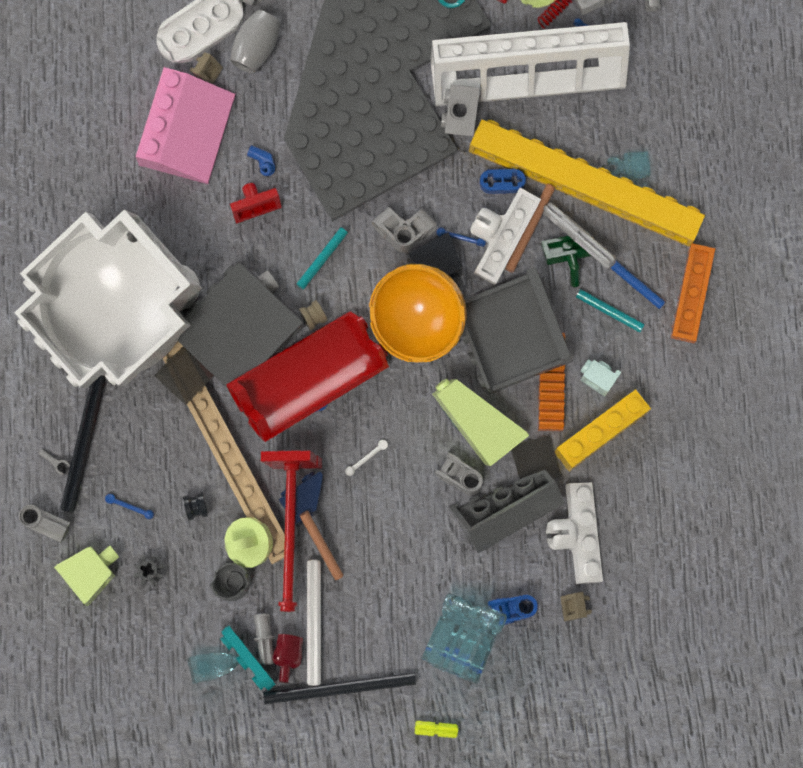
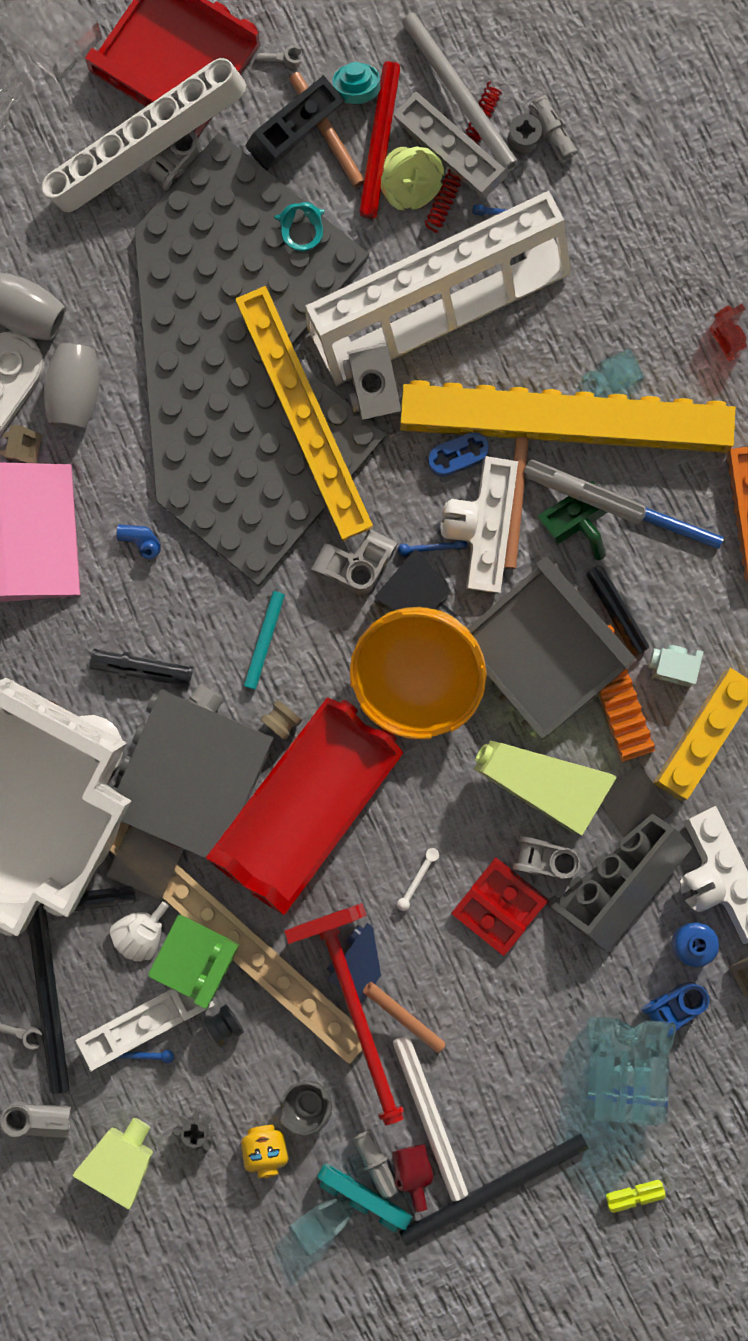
camera: 20 degrees left, 5 degrees up
yellowish green tile [224,517,273,568] -> none
red tile [230,183,282,224] -> none
teal piece [576,289,645,333] -> none
none -> black axle [73,885,136,912]
none -> white slope [76,989,214,1071]
none -> black pin [90,648,193,688]
none -> white piece [109,901,170,962]
none -> bright green bracket [148,915,240,1009]
none -> yellow plate [235,286,373,542]
none -> yellow head [240,1125,288,1179]
none -> red slope [451,857,548,956]
none -> black axle [586,564,649,656]
none -> blue head [671,922,719,967]
none -> clear red bracket [709,304,748,361]

